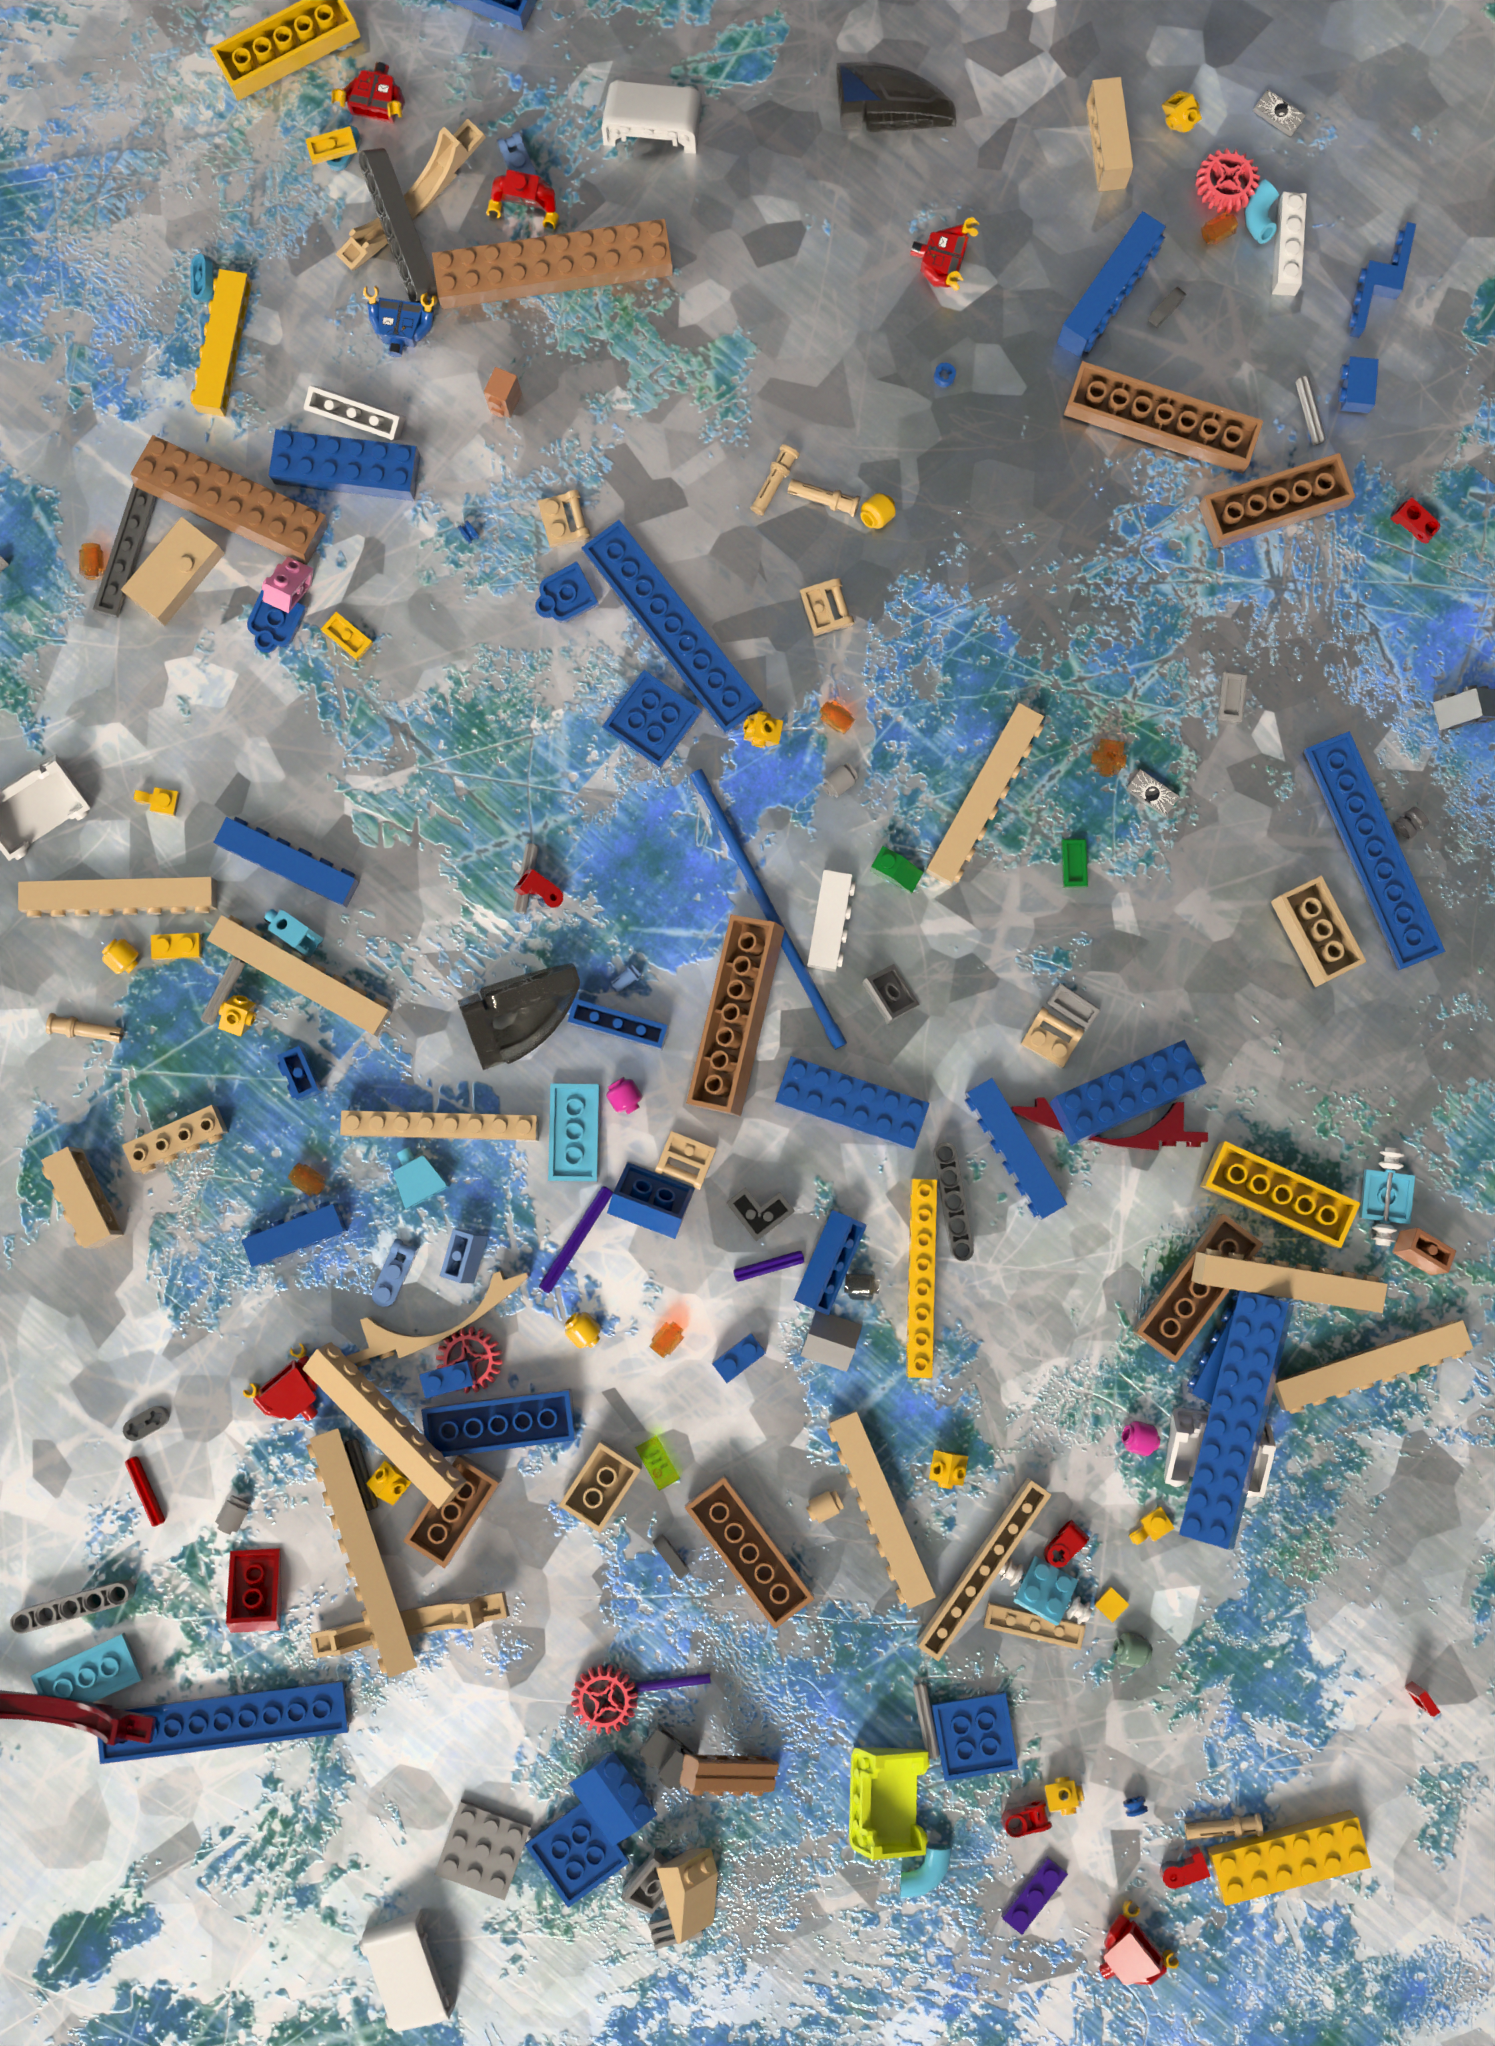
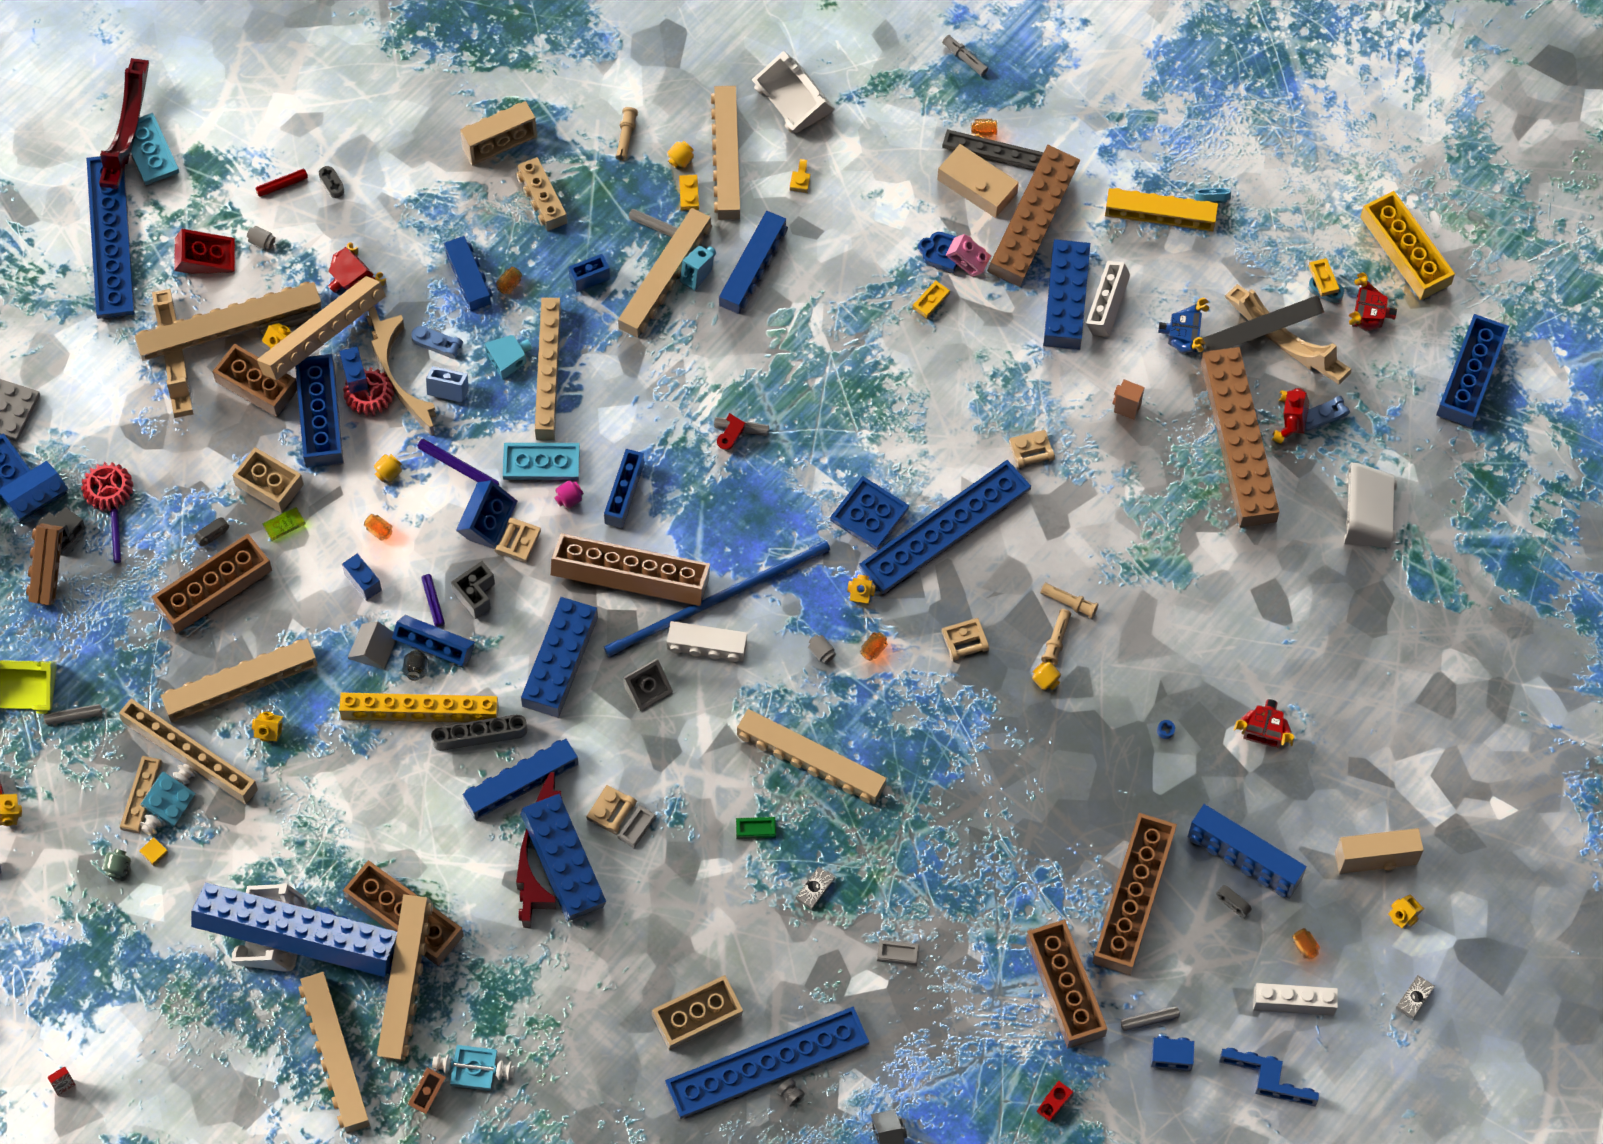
camera: 85 degrees right, 20 degrees down
light grey beam [10,1580,135,1634] -> none
yellow brick [218,995,257,1037] -> none
clear smoke panel [457,963,580,1071] -> none
blue bush [458,520,479,545] -> none
blue plate [535,561,600,623] -> none
medium blue pin [610,964,642,994] -> none
tan brick [806,1490,844,1523] -> none
clear smoke panel [836,62,956,133] -> none
green slope [870,846,923,894] -> none
blue plate [931,1691,1019,1781] -> none
red piece [1044,1520,1090,1567] -> none
clear orange brick [1090,739,1127,777] -> none
dark pink head [1121,1421,1160,1456] -> none
yellow plate [1128,1506,1174,1545] -> none
coral gear [1195,148,1260,214] -> none
yellow brick [1200,1141,1361,1248] -> none
medium azure cylinder [1245,179,1280,244] -> none

